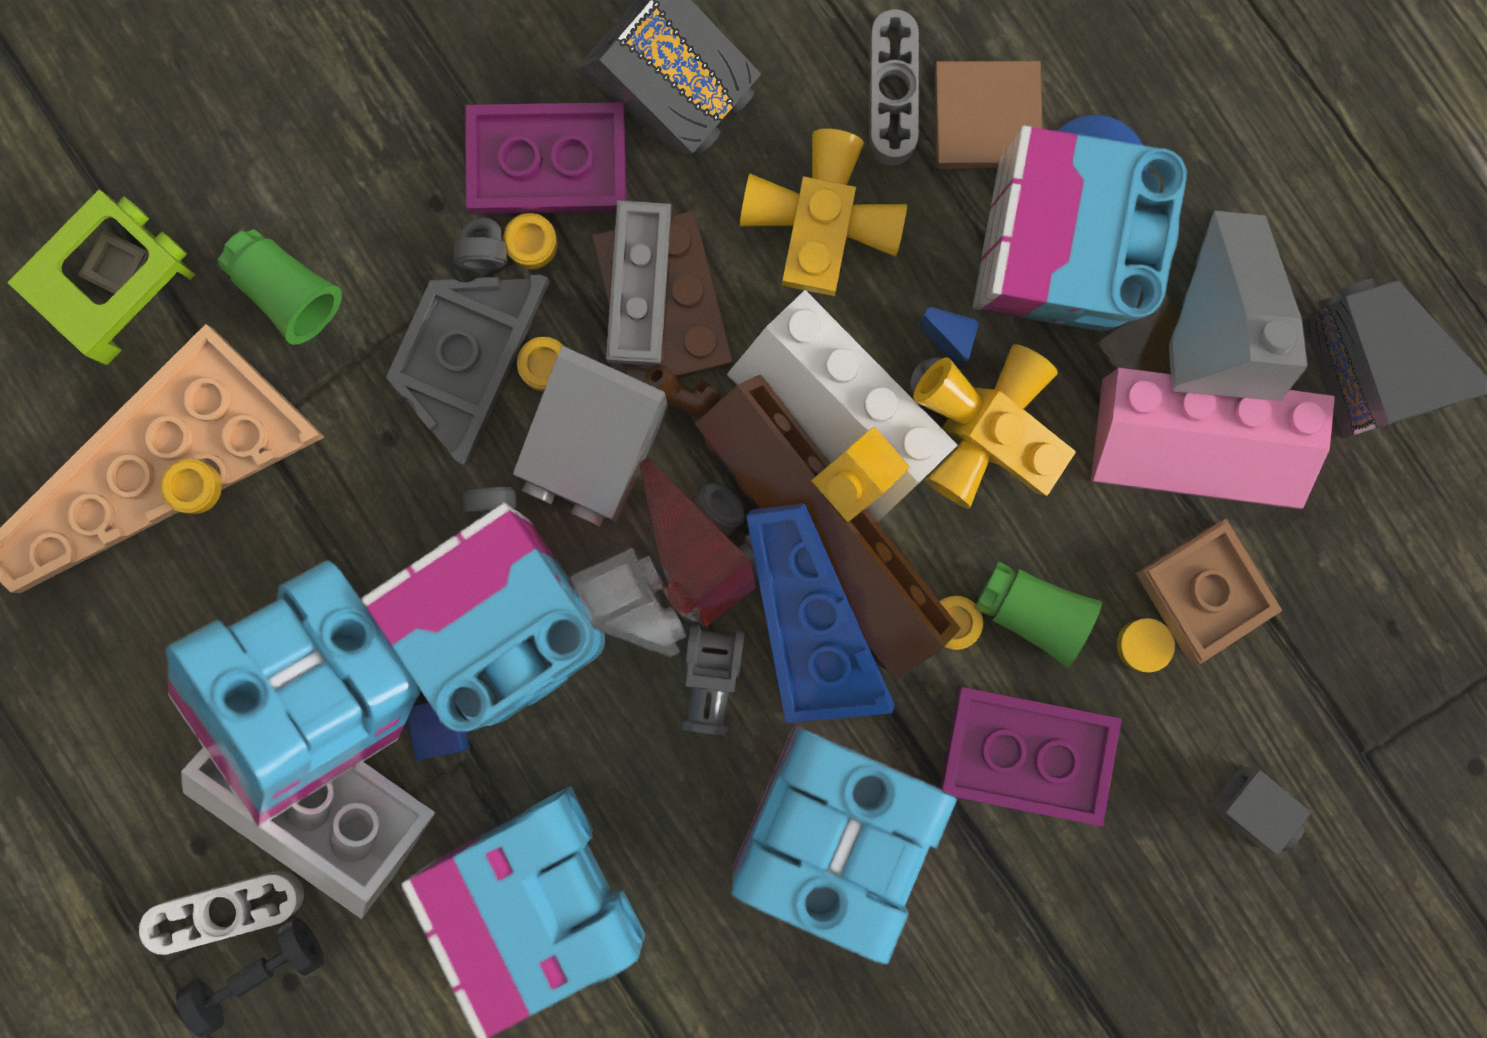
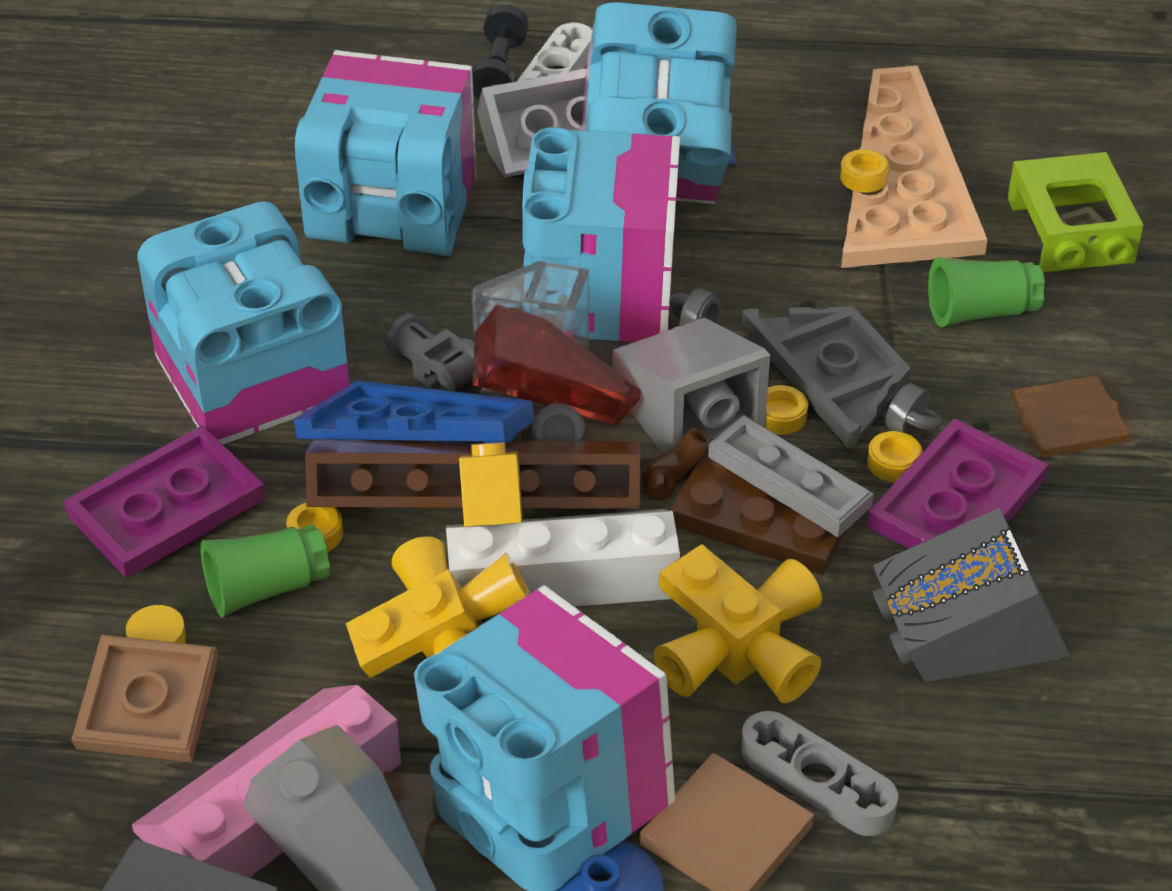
camera: 135 degrees right, 40 degrees down
none -> clear orange piece [1010,375,1131,457]

